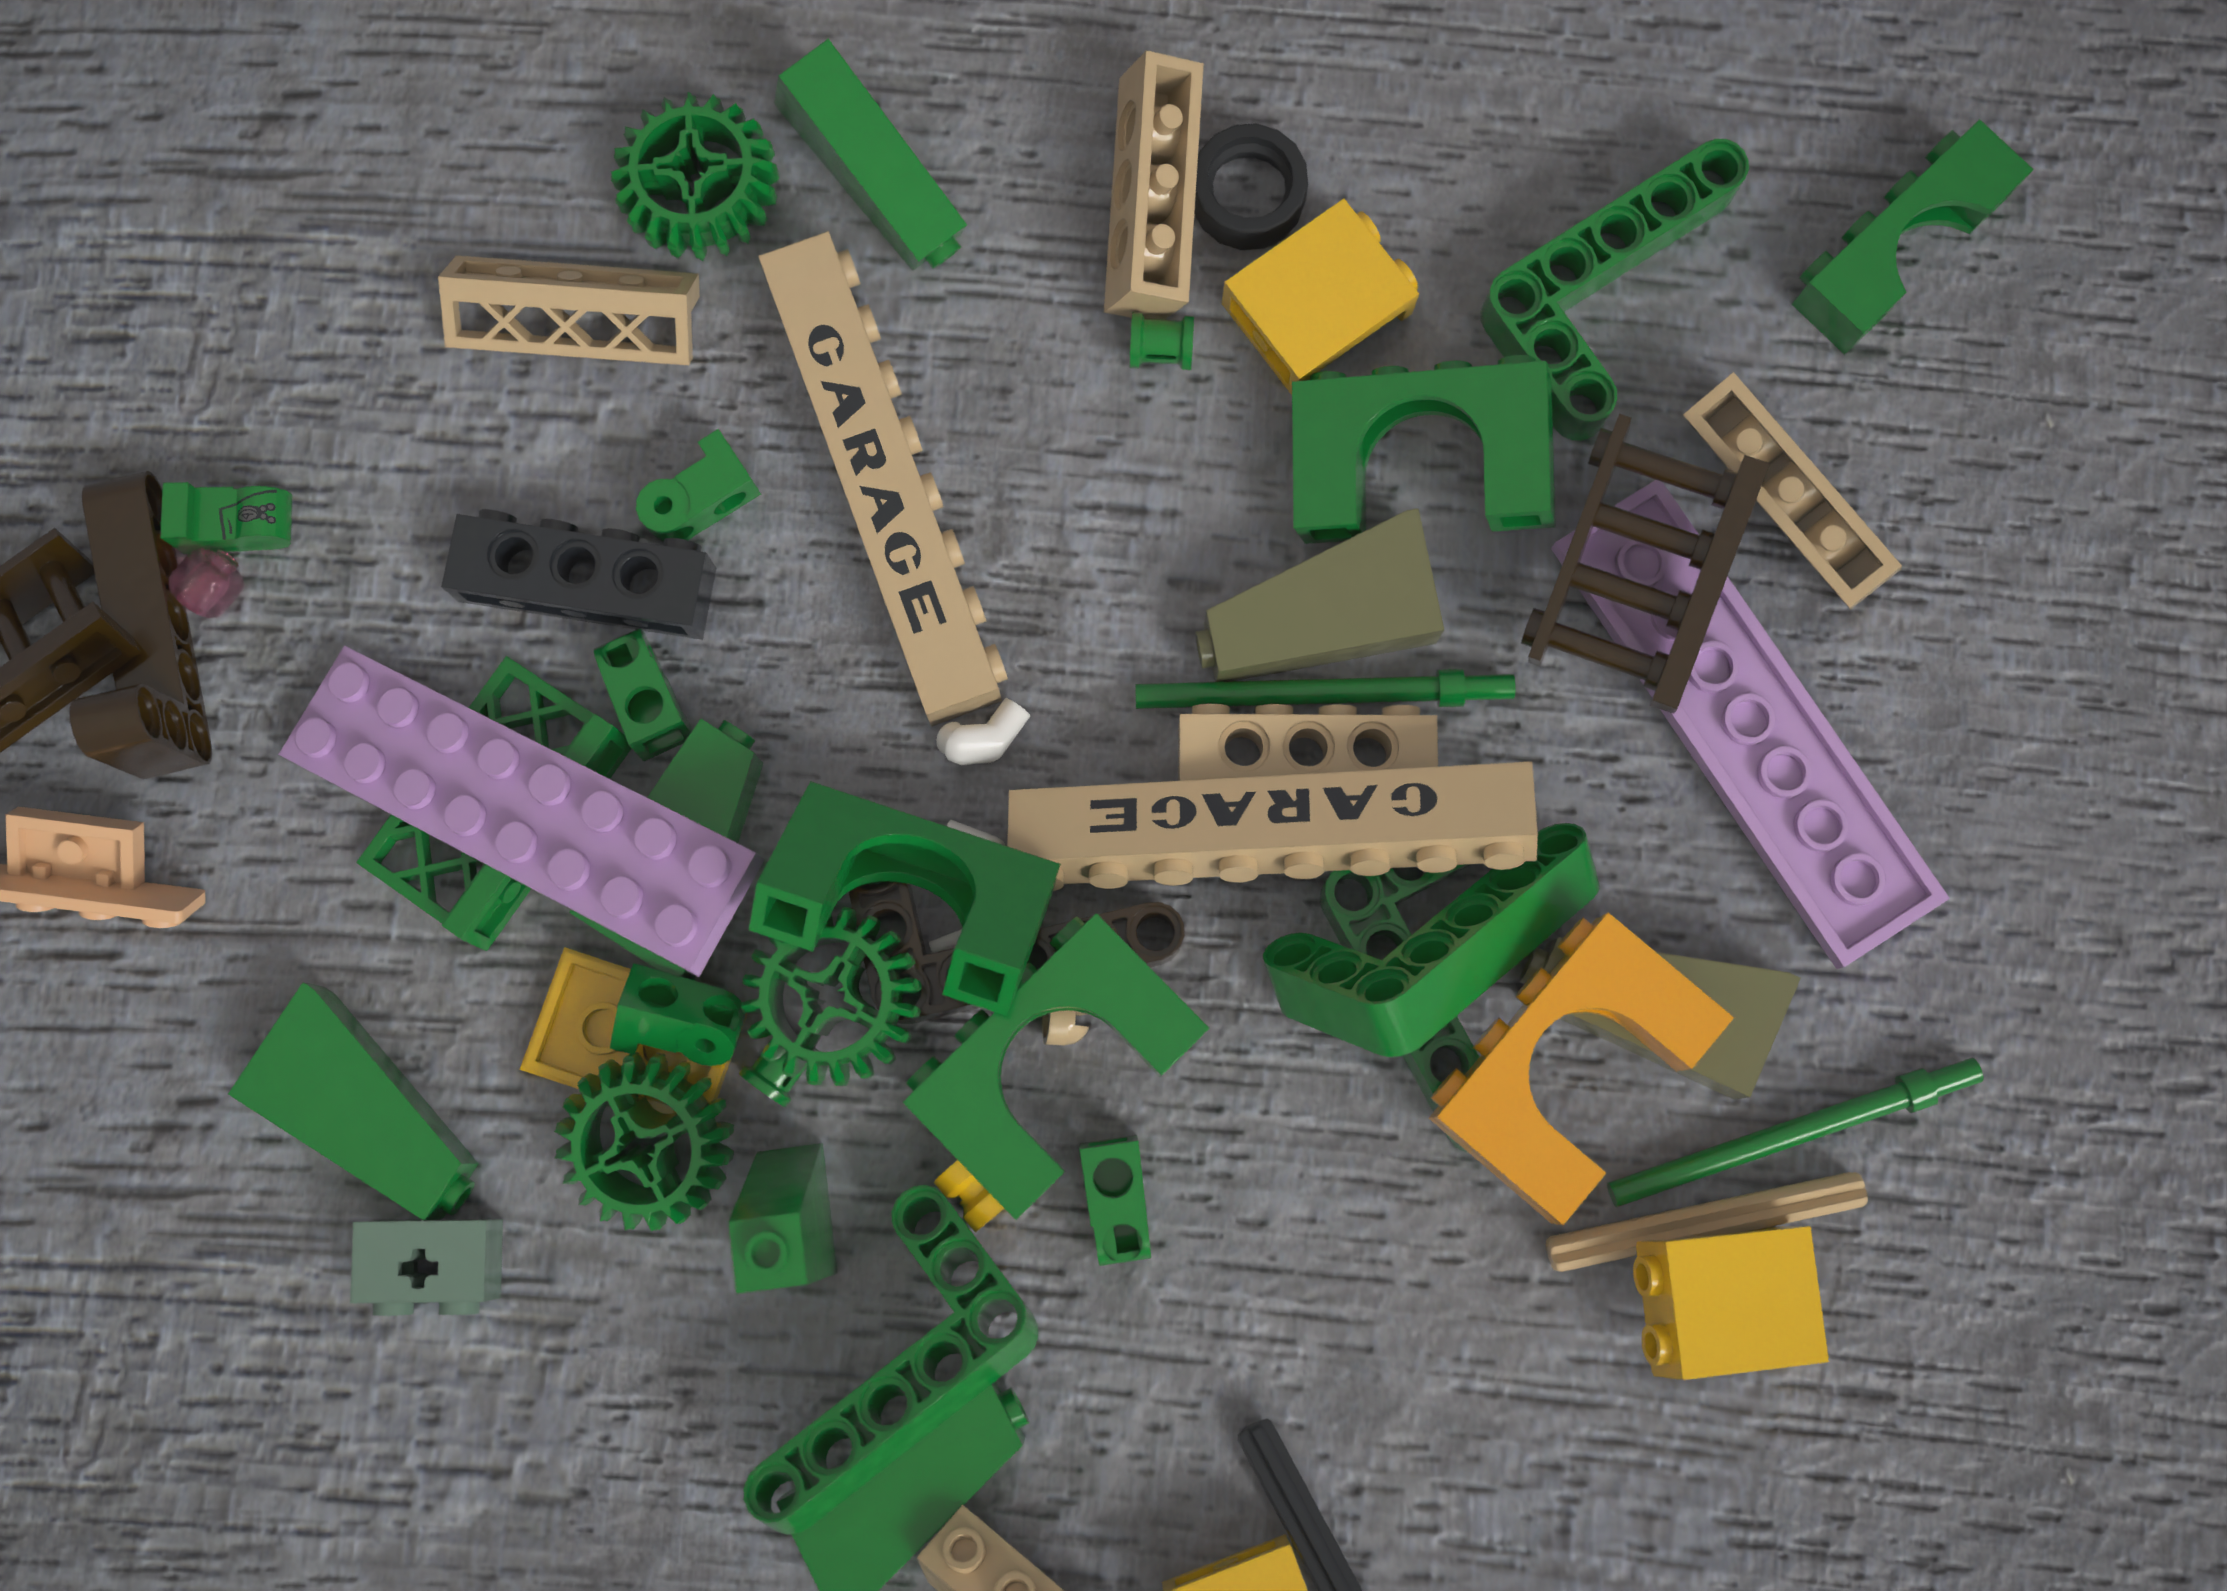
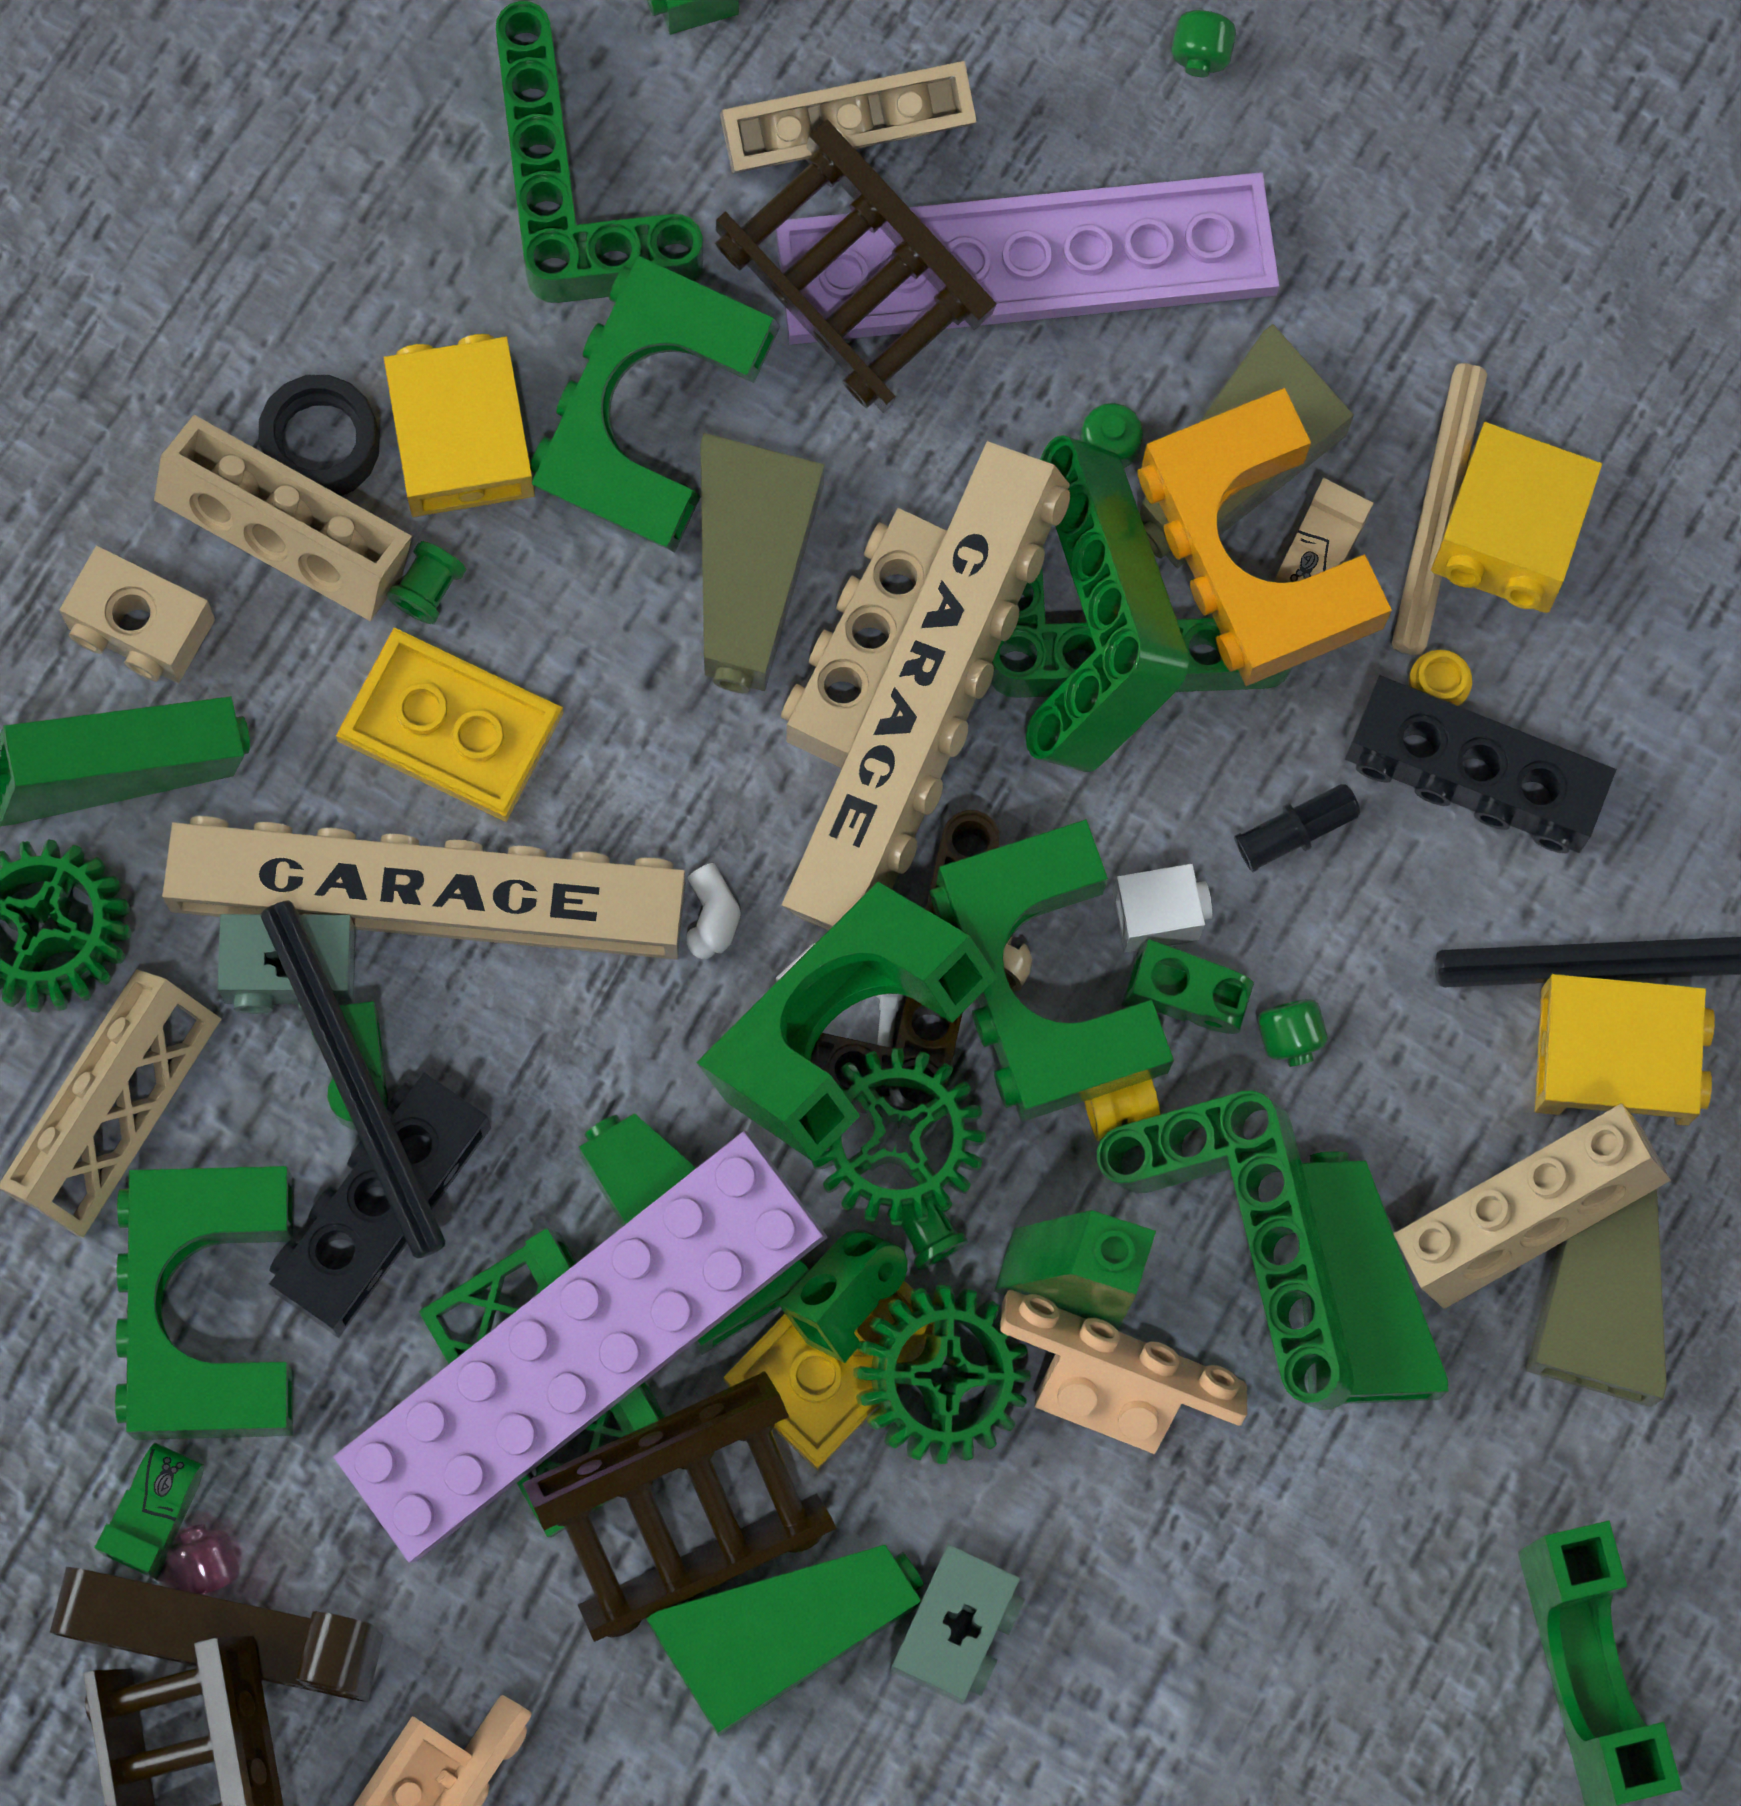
camera: 70 degrees left, 5 degrees down
green leg [593,628,692,761] -> none
green bar [1135,669,1515,709] -> none
green bar [1607,1057,1984,1208] -> none
none -> tan brick [59,546,215,684]
none -> green arch [115,1166,293,1440]
none -> sand green brick [218,914,356,1014]
none -> black axle [261,900,446,1259]
none -> yellow tile [336,627,564,822]
none -> dark brown fence [523,1371,837,1642]
none -> light nougat bracket [1000,1290,1247,1454]
none -> green piece [1080,403,1143,468]
none -> white brick [1112,864,1212,953]
none -> green piece [1171,10,1236,78]
none -> black axle [1234,784,1360,872]
none -> green piece [1258,999,1328,1067]
none -> tan leg [1274,478,1374,583]
none -> black brick [1345,675,1617,853]
none -> yellow plate [1409,650,1472,706]

